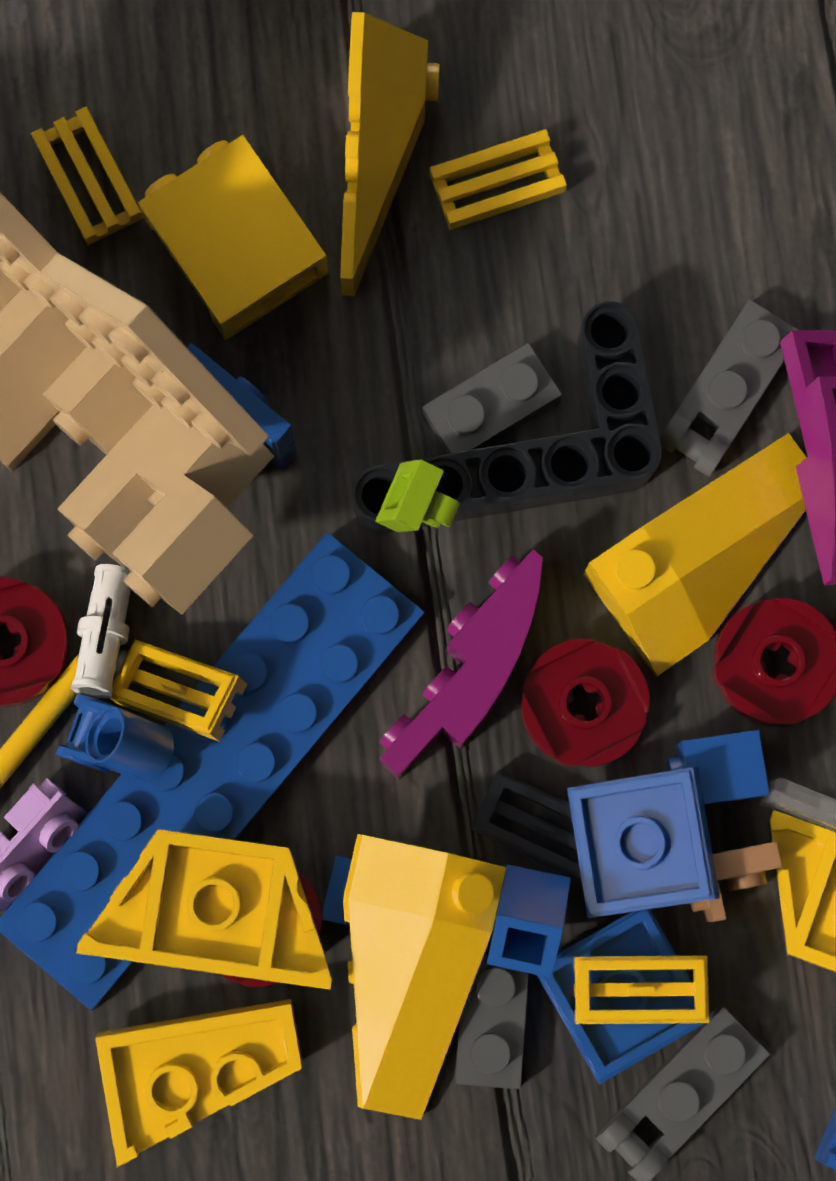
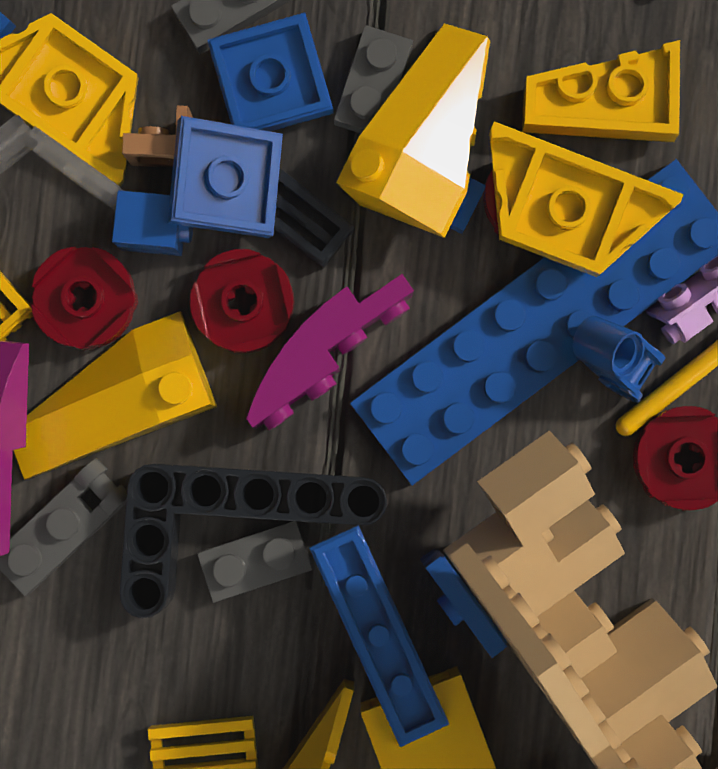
camera: 165 degrees left, 5 degrees up
white pin [71,564,131,698] -> none
yellow tile [109,639,247,742] -> none
lime tile [375,459,460,532] -> none
blue brick [487,864,571,978] -> none
yellow tile [573,956,709,1024] -> none
none -> blue tile [310,525,449,747]

